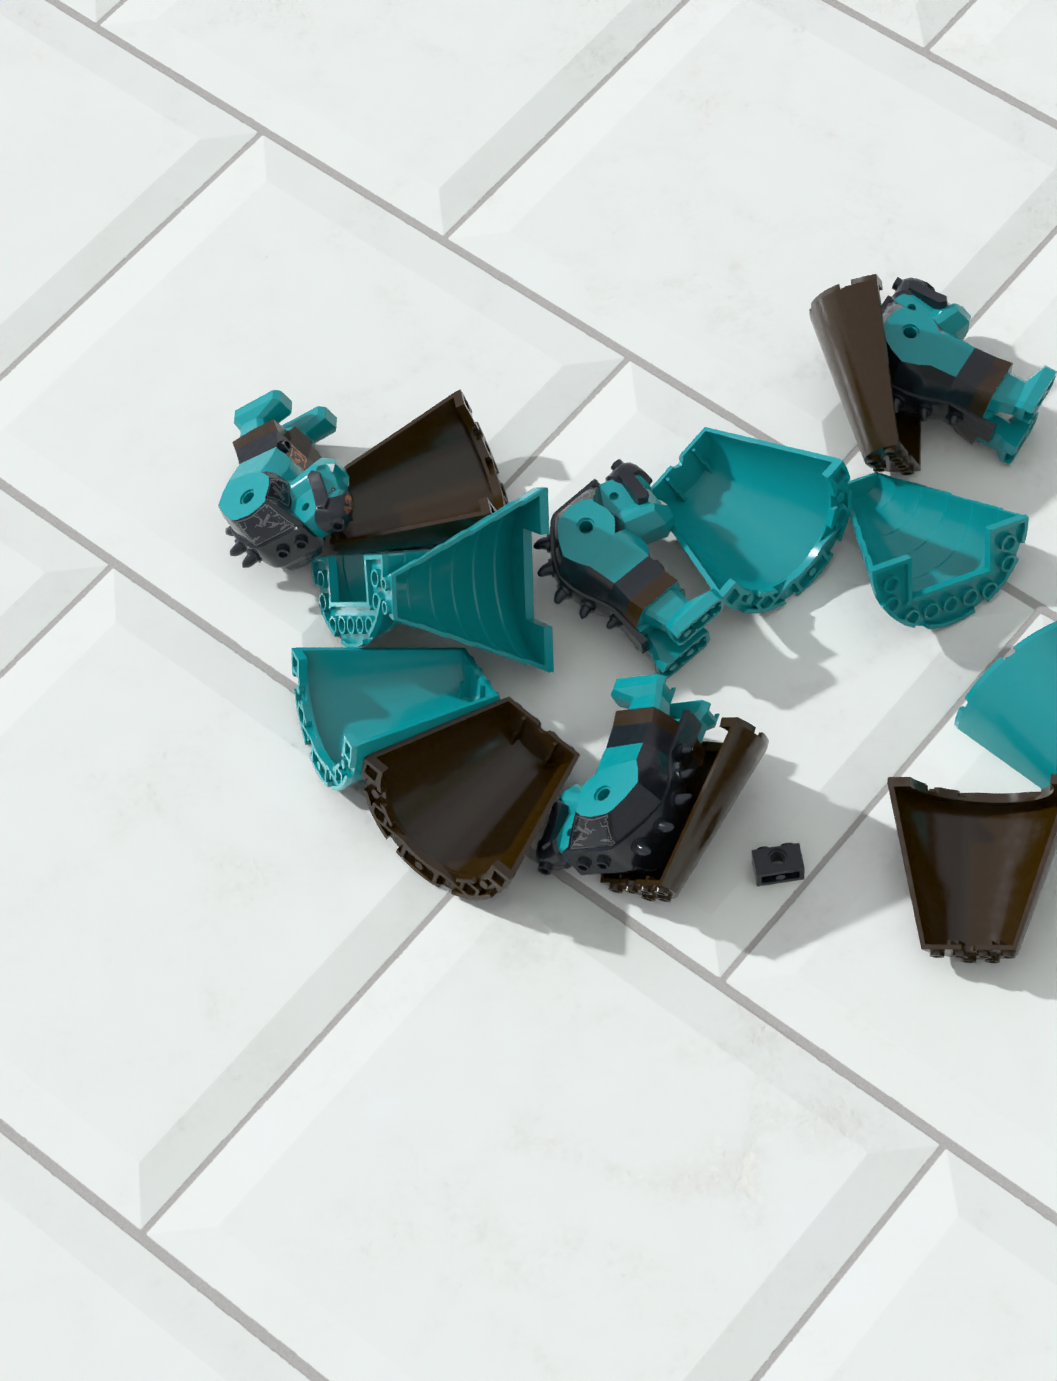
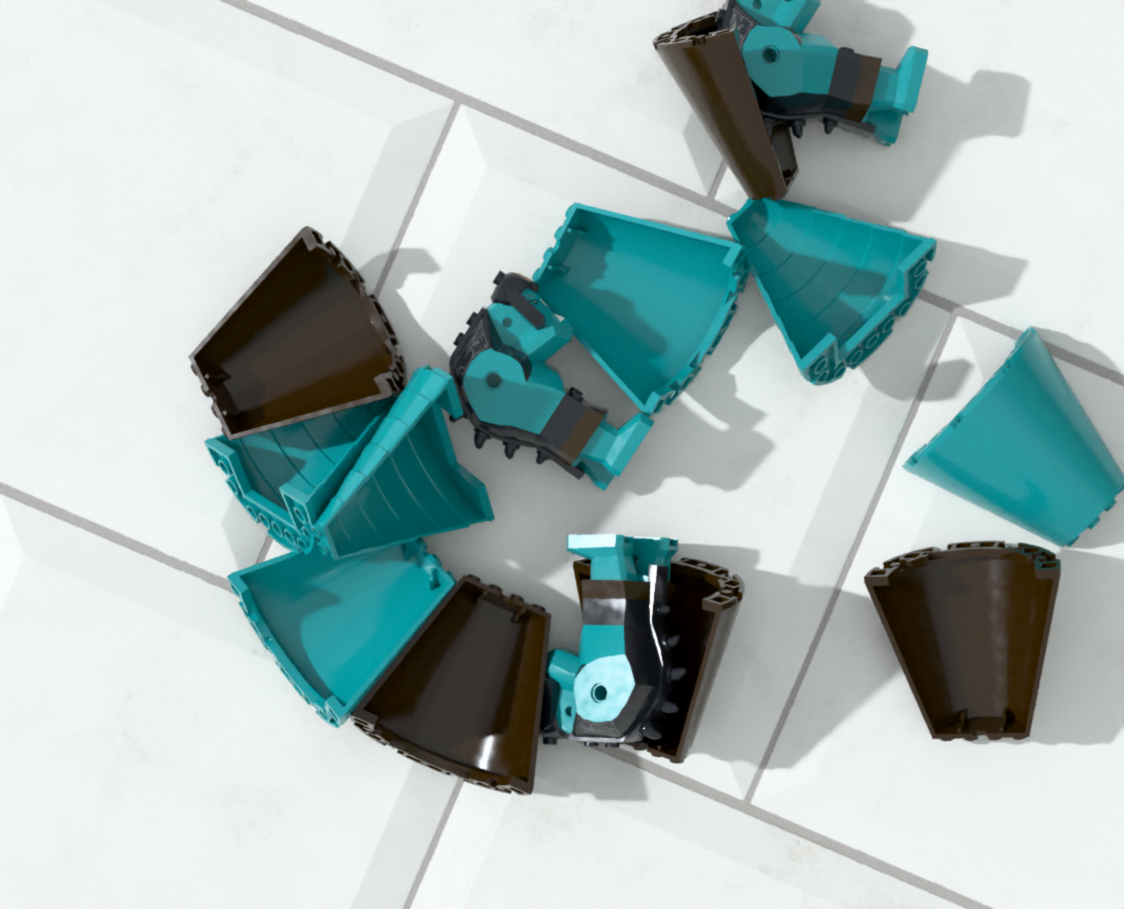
camera: 20 degrees left, 30 degrees up
piece [218,390,354,571] -> none
black brick [752,843,805,887] -> none

